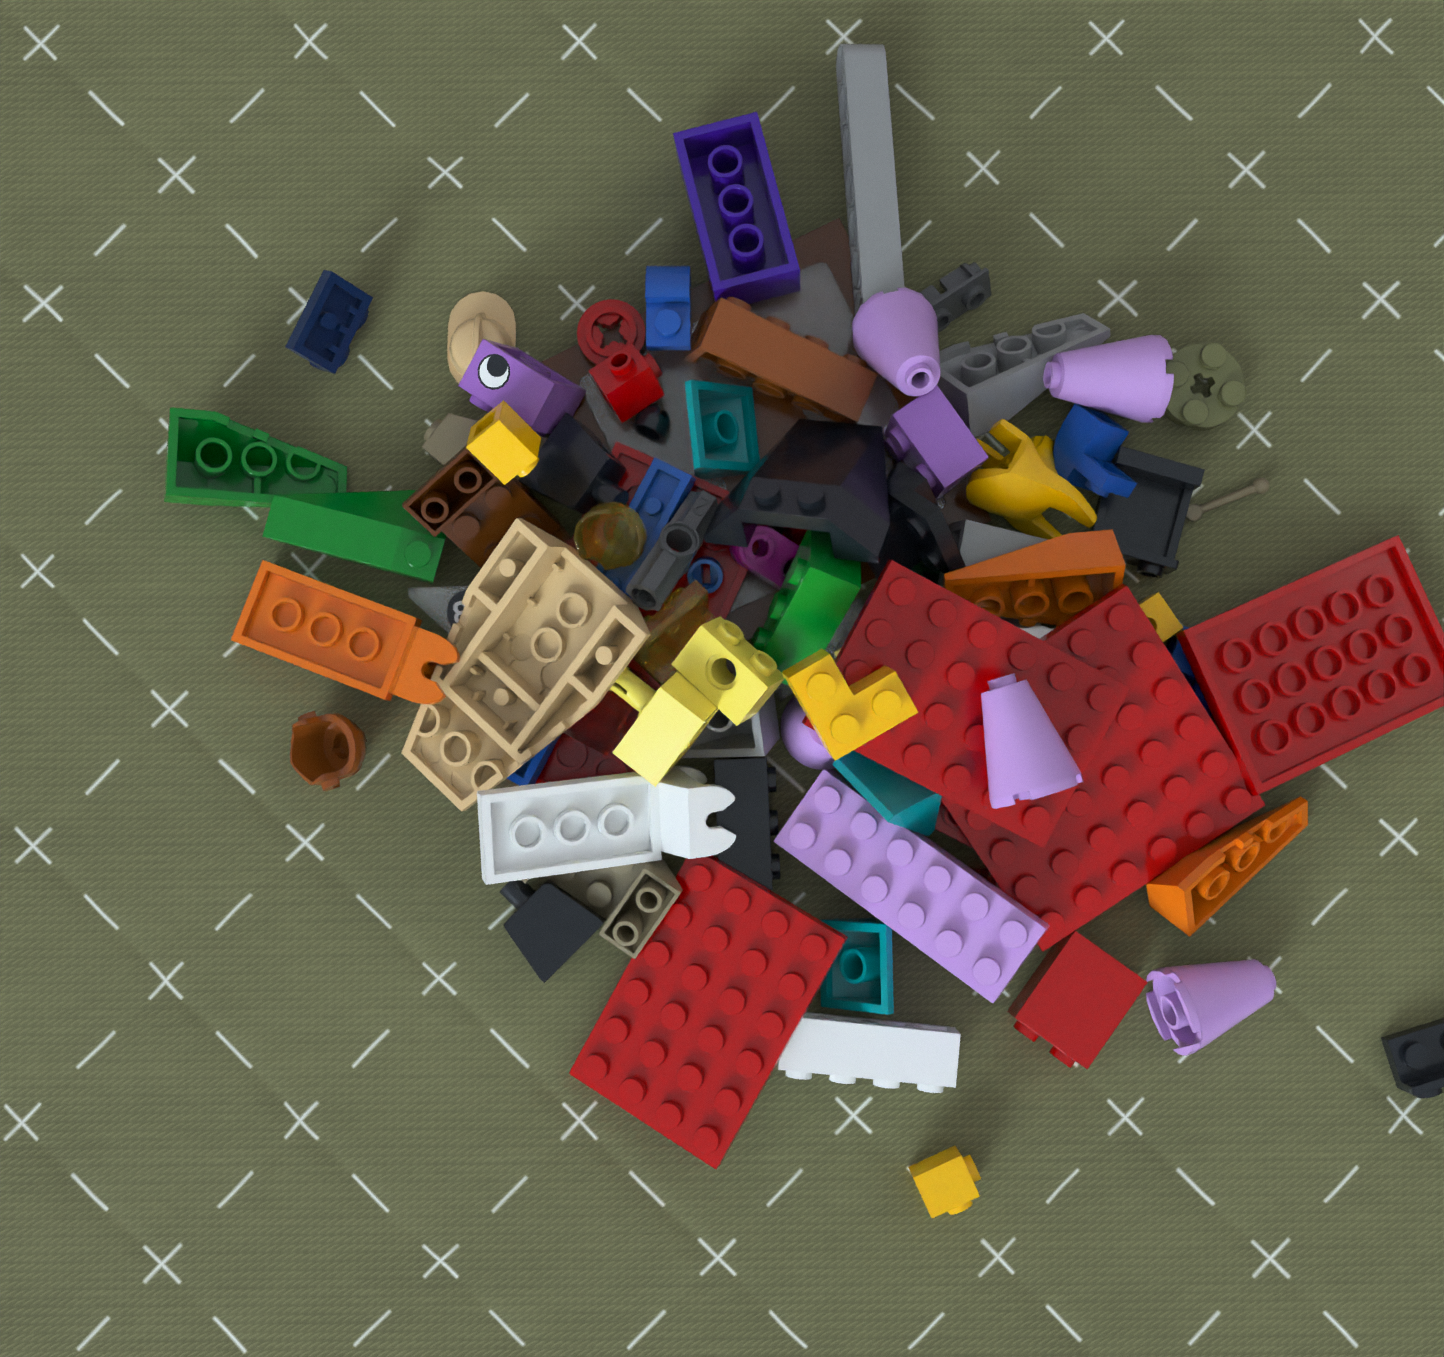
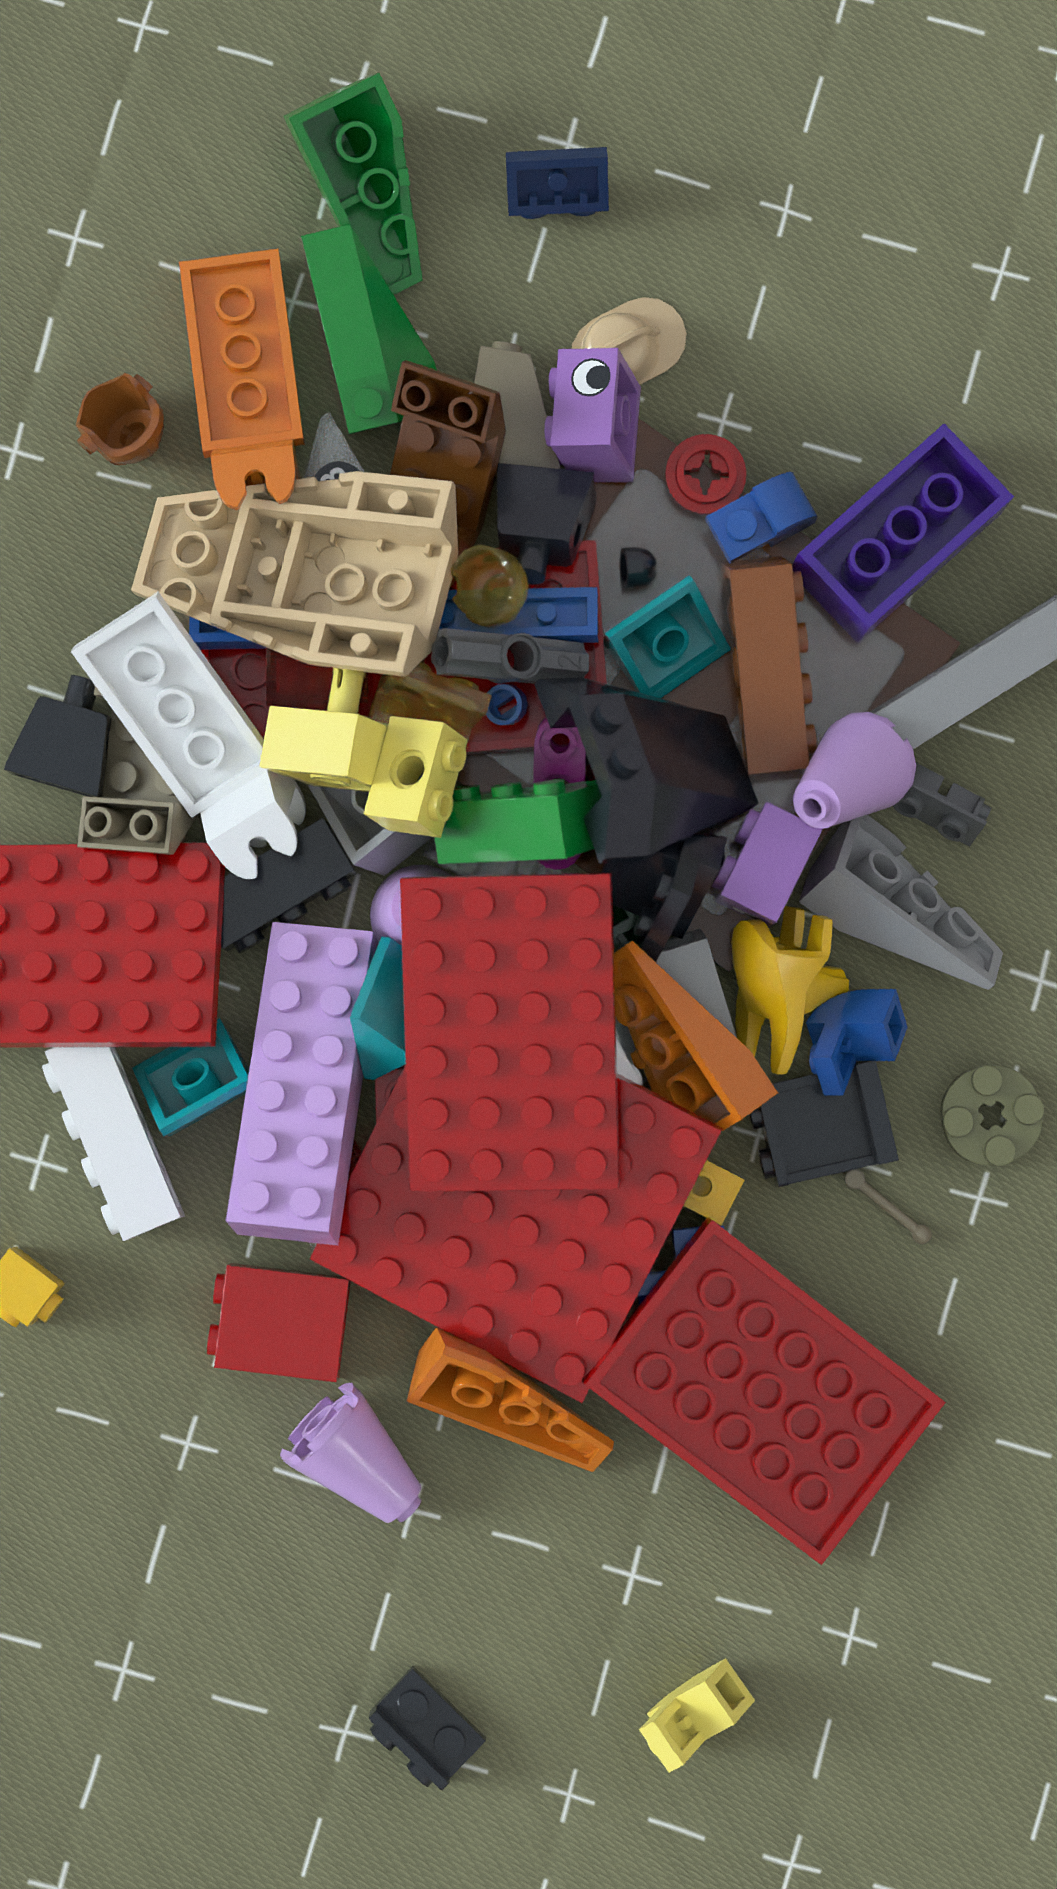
camera: 60 degrees right, 0 degrees up
yellow brick [466,400,541,485] -> none
red brick [588,342,665,423] -> none
yellow brick [782,649,918,761] -> none
lavender cone [981,673,1084,809] -> none
lavender cone [1043,335,1174,423] -> none

